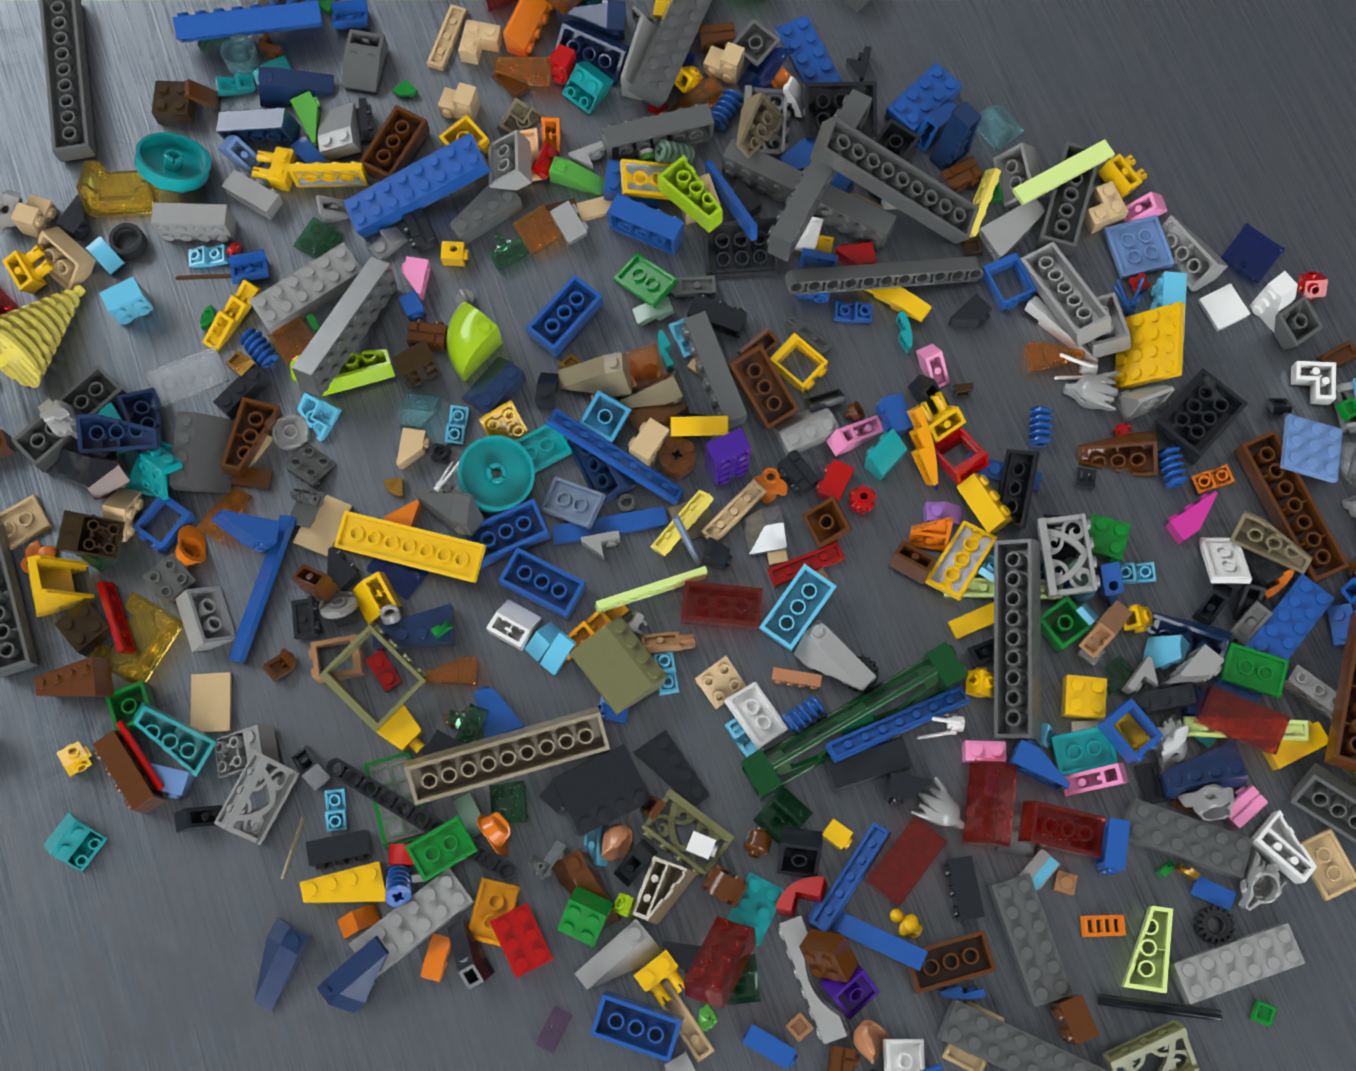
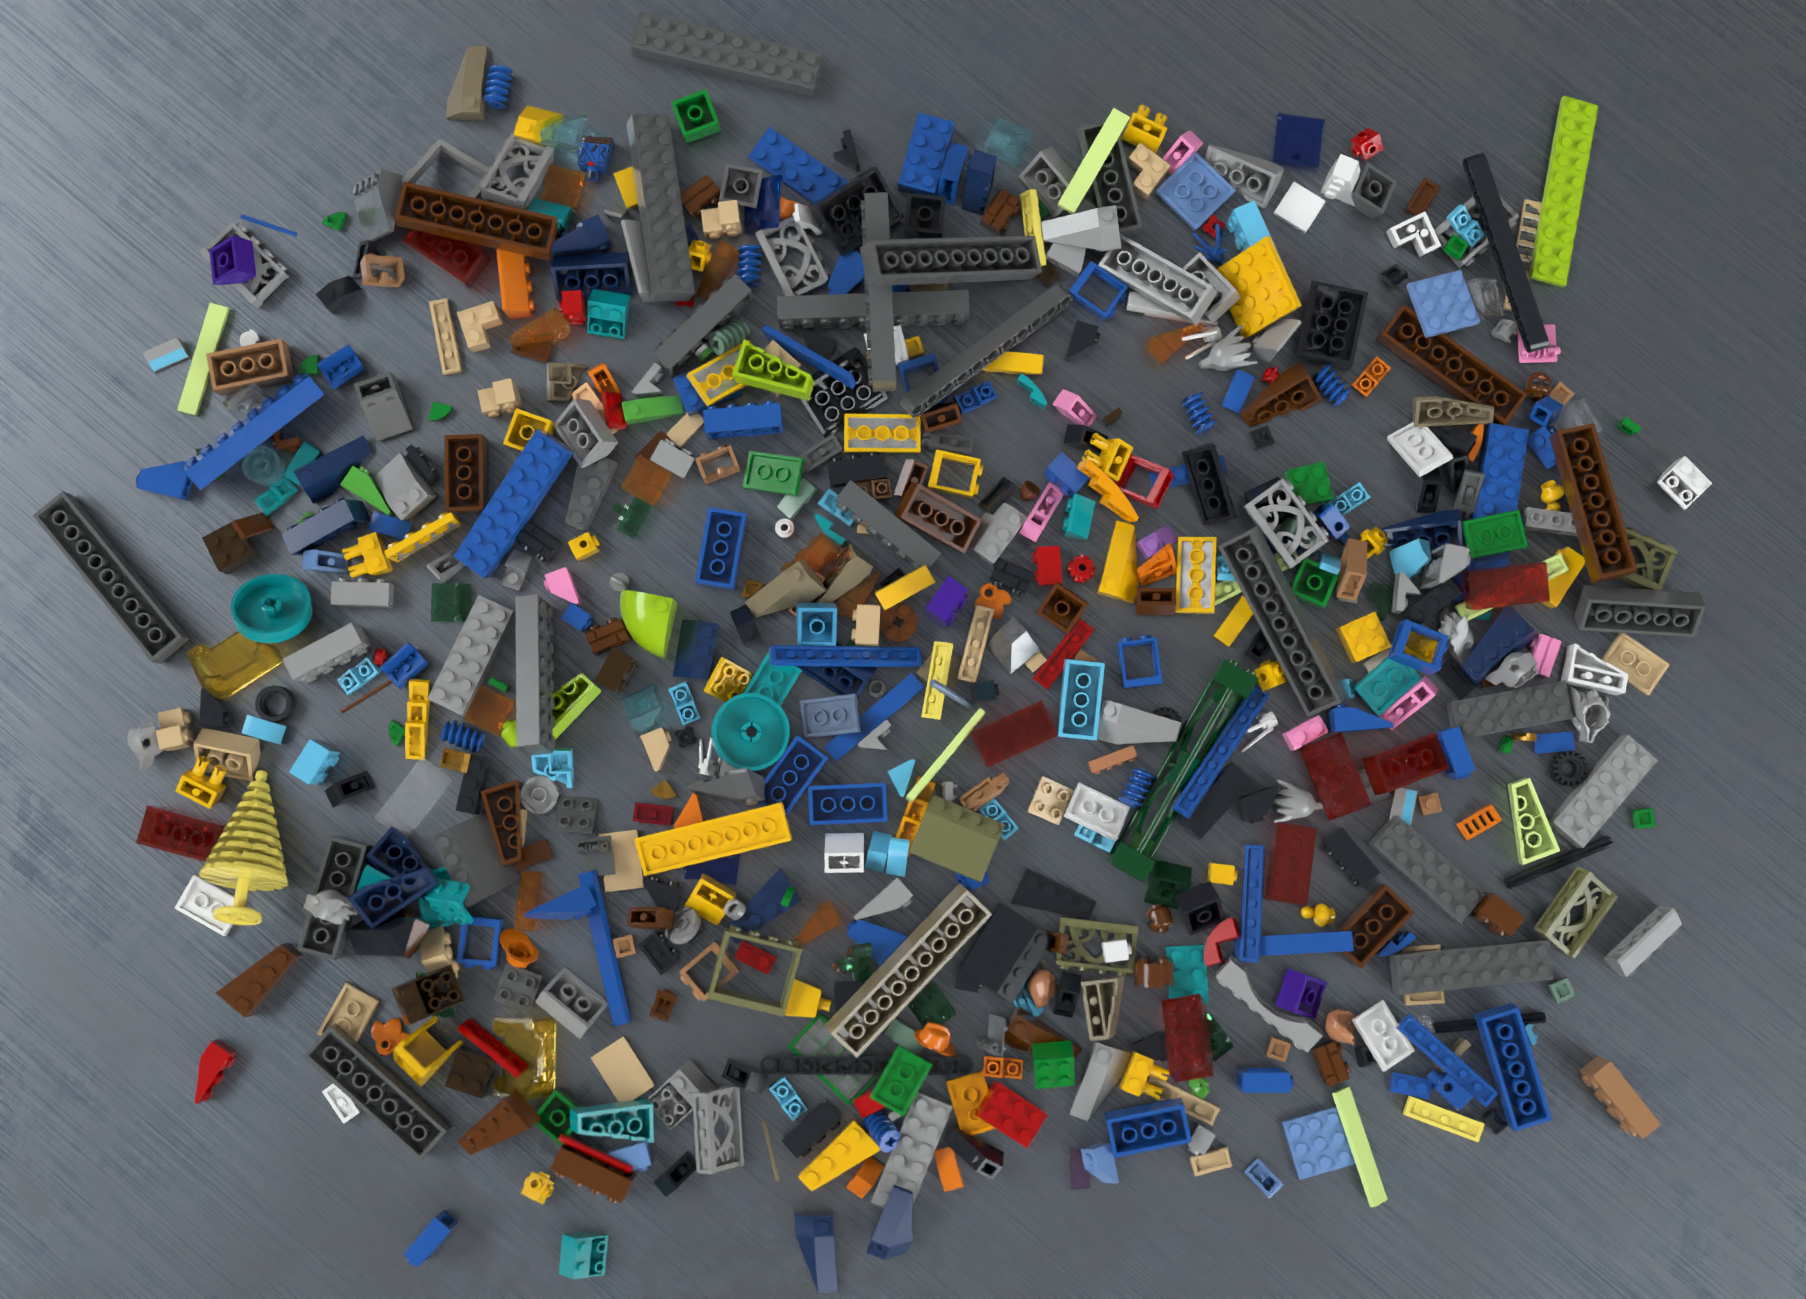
camera: 30 degrees left, 10 degrees up
lime bracket [613,892,637,920] -> none
dark tan wedge [736,92,784,158] -> none
reddish brown brick [799,929,859,983] -> none
red slope [835,241,876,266] -> none
yellow brick [957,473,1013,534] -> none
dark pink slope [1165,491,1218,545] -> none
none -> blue slope [136,461,192,501]
none -> black slope [325,771,375,808]
none -> medium nougat plate [612,934,636,958]
none -> dark red plate [633,802,674,826]
none -> medium nougat window [695,445,741,485]
none -> white plate [775,519,794,538]
none -> piece [844,414,921,453]
none -> light grey slope [854,877,913,920]
none -> medium nougat slope [855,478,892,500]
none -> medium azure slope [888,759,916,797]
none -> reddish brown brick [921,400,963,433]
none -> orange slope [983,1056,1024,1079]
none -> light grey wedge [1041,205,1121,252]
none -> medium blue slope [1081,1143,1119,1183]
none -> yellow wedge [1097,520,1139,604]
none -> blue window [1116,635,1163,689]
none -> blue slope [1221,369,1254,413]
none -> yellow animal [1541,480,1565,511]

